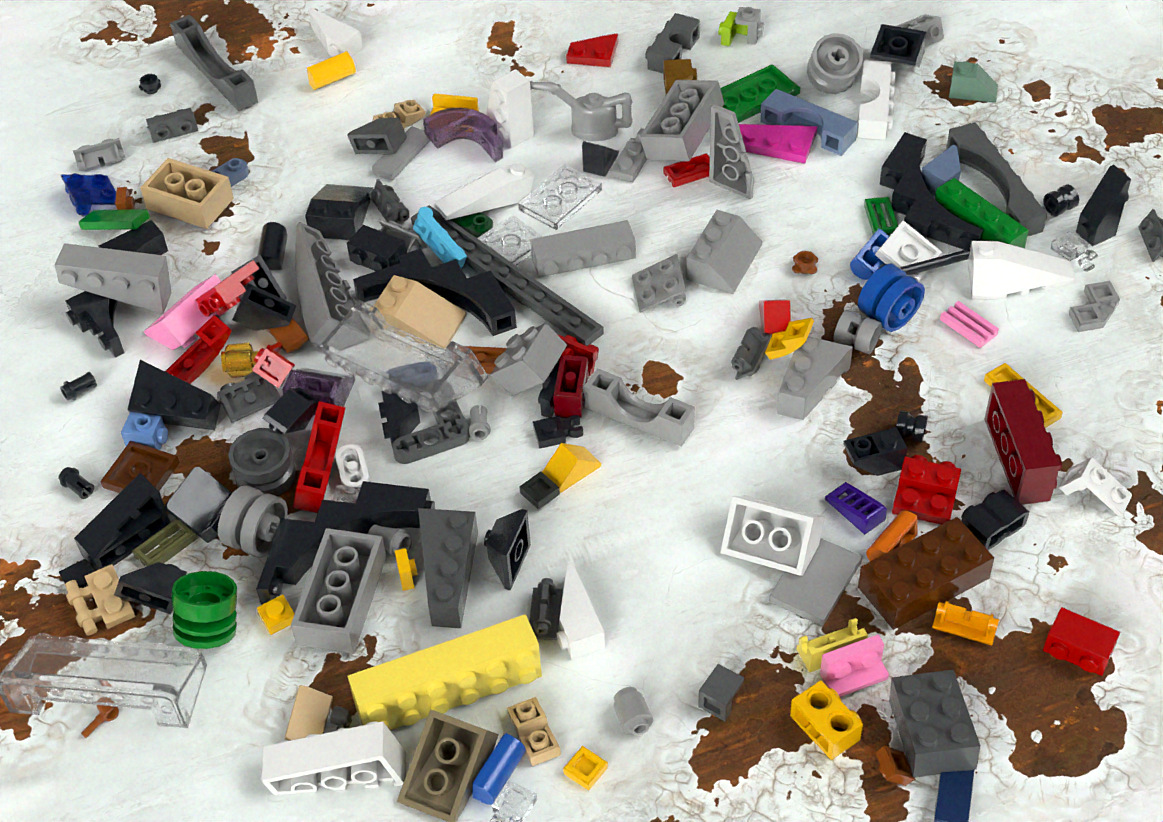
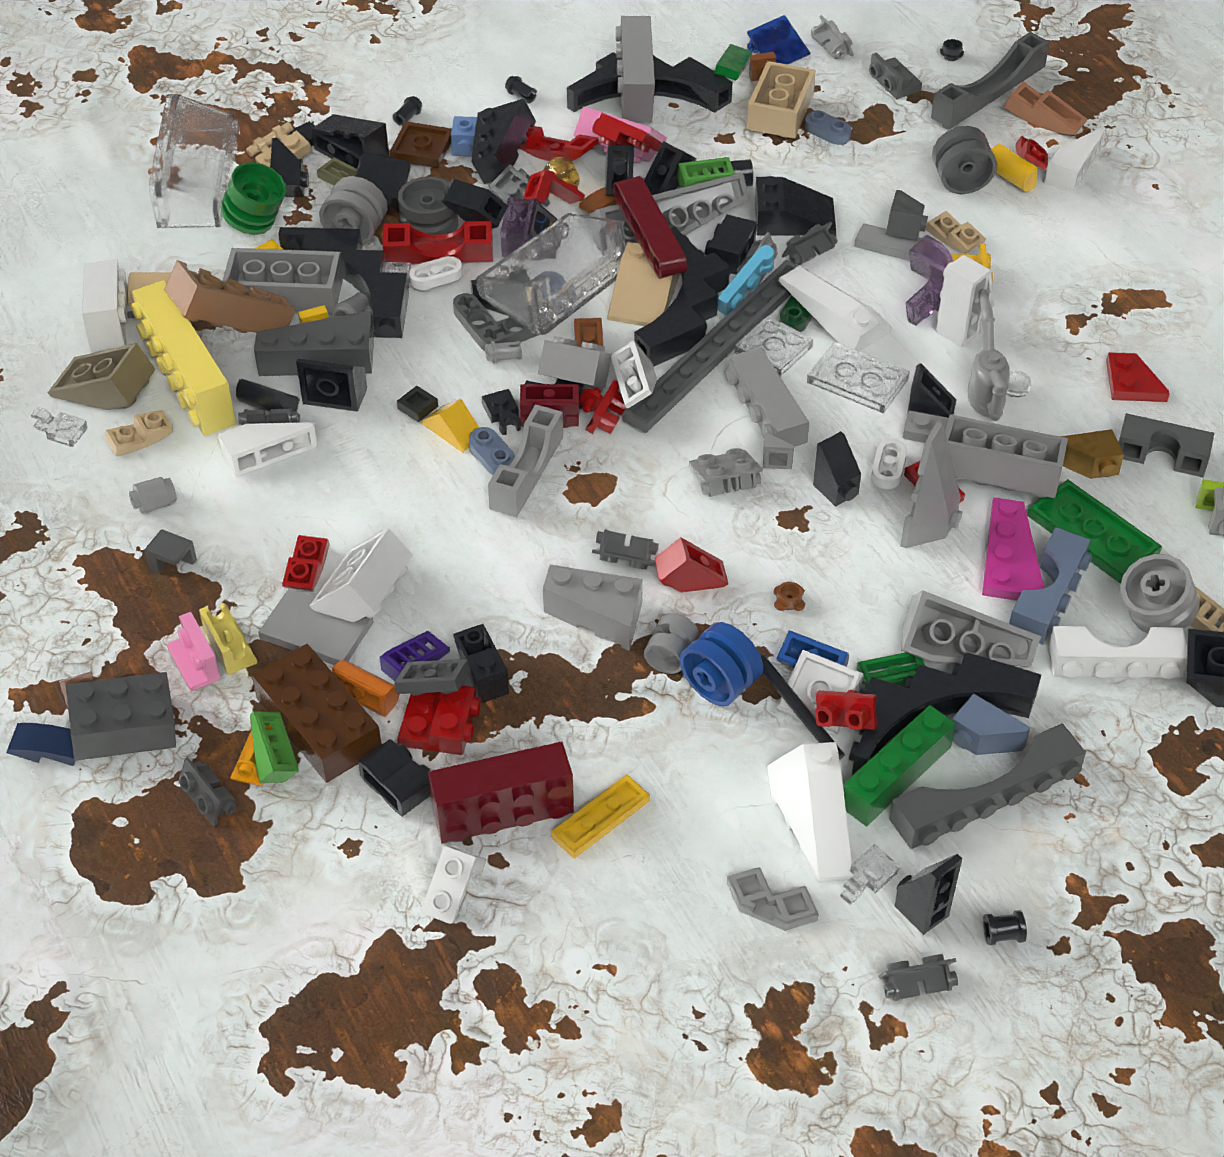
camera: 80 degrees right, 0 degrees up
blue brick [472,733,526,805] -> none
yellow tile [563,745,608,791] -> none
light grey slope [686,210,762,294] -> none
yellow slope [765,318,814,360] -> none
yellow brick [790,680,863,760] -> none
black wheel [896,410,928,443] -> none
bright pink tile [940,301,999,348] -> none
sand green slope [949,61,998,103] -> none
black wheel [1043,184,1079,217] -> none
red brick [1043,607,1121,676] -> none
none -> medium nougat wedge [164,260,296,333]
none -> dark grey hinge [178,757,237,827]
none -> black brick [236,378,300,412]
none -> bright green slope [250,711,299,783]
none -> red slope [282,535,330,591]
none -> dark grey bracket [394,659,475,695]
none -> sand blue plate [469,427,515,475]
none -> white slope [610,341,657,408]
none -> dark red beam [613,176,687,279]
none -> bright green slope [677,157,735,188]
none -> light grey slope [763,433,794,469]
none -> black slope [813,431,861,507]
none -> red hips [815,690,878,730]
none -> white plate [871,439,907,489]
none -> light grey wedge [901,590,1041,667]
none -> dark grey wheel [932,126,997,195]
none -> nougat slope [1004,81,1088,135]
none -> red slope [1015,136,1048,170]

